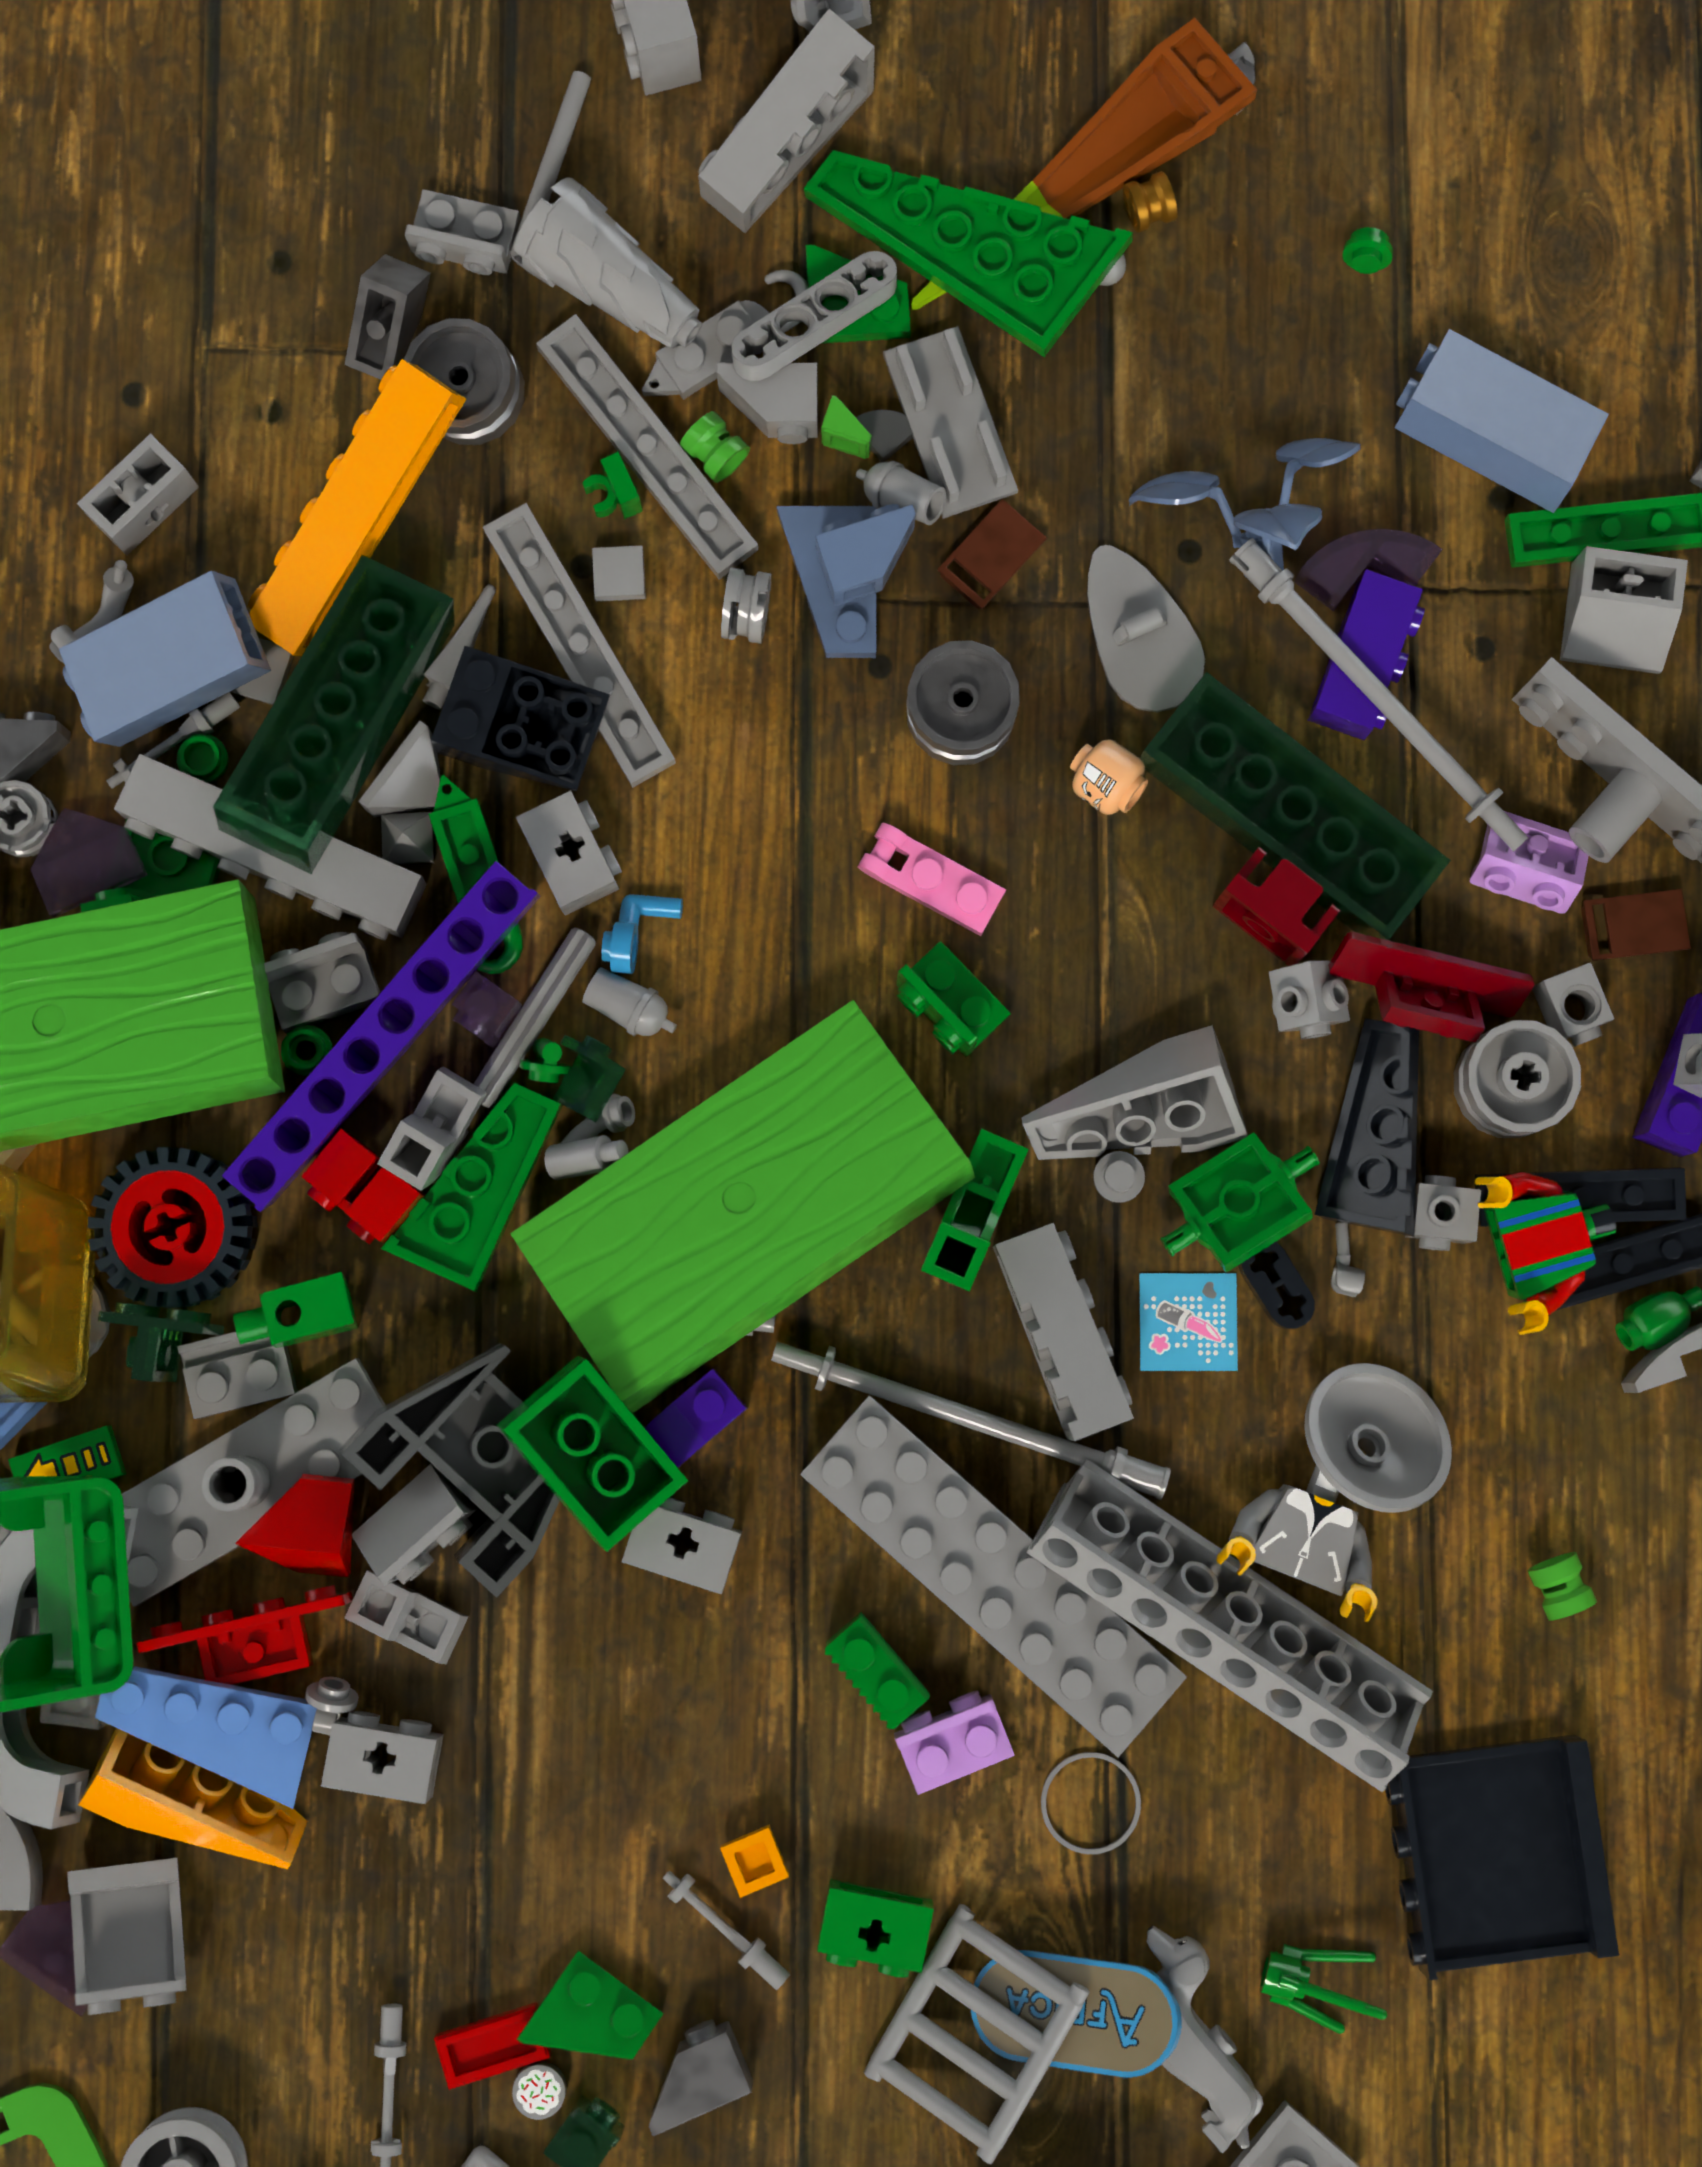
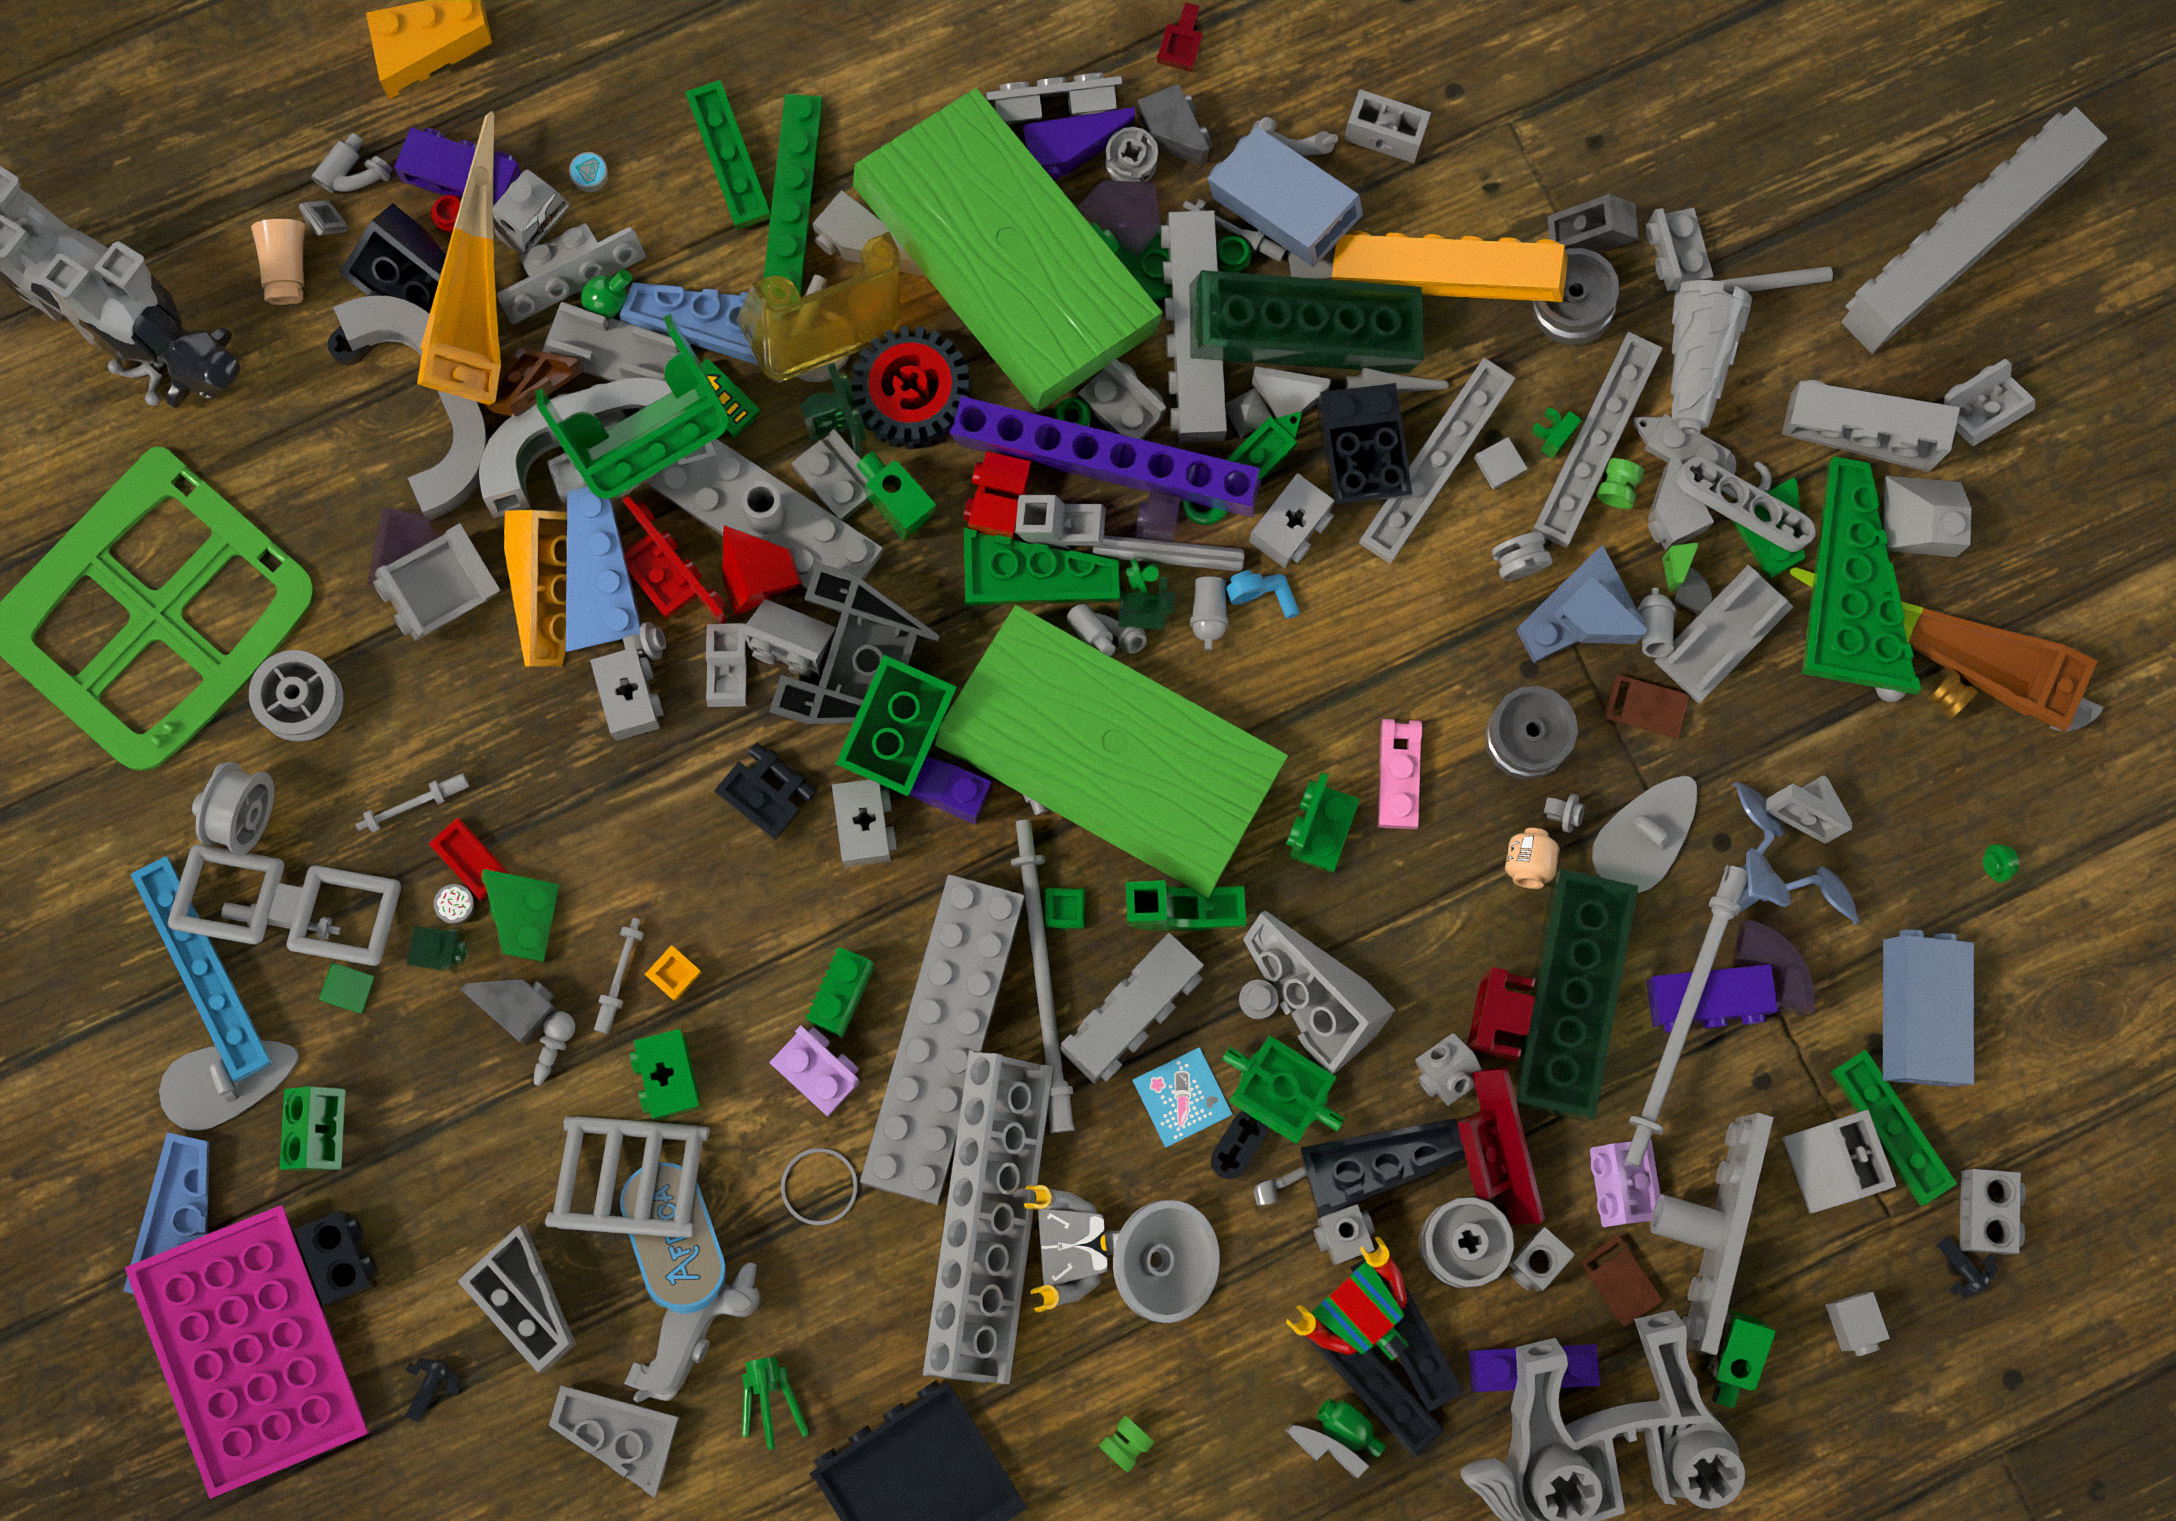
camera: 60 degrees right, 5 degrees down
none -> light grey bar [534,1011,575,1086]
none -> black plate [714,742,818,841]
none -> green tile [1045,888,1085,930]
none -> light grey plate [1544,794,1585,833]
none -> light grey slope [1765,776,1852,844]
none -> light grey slope [1882,476,1971,557]

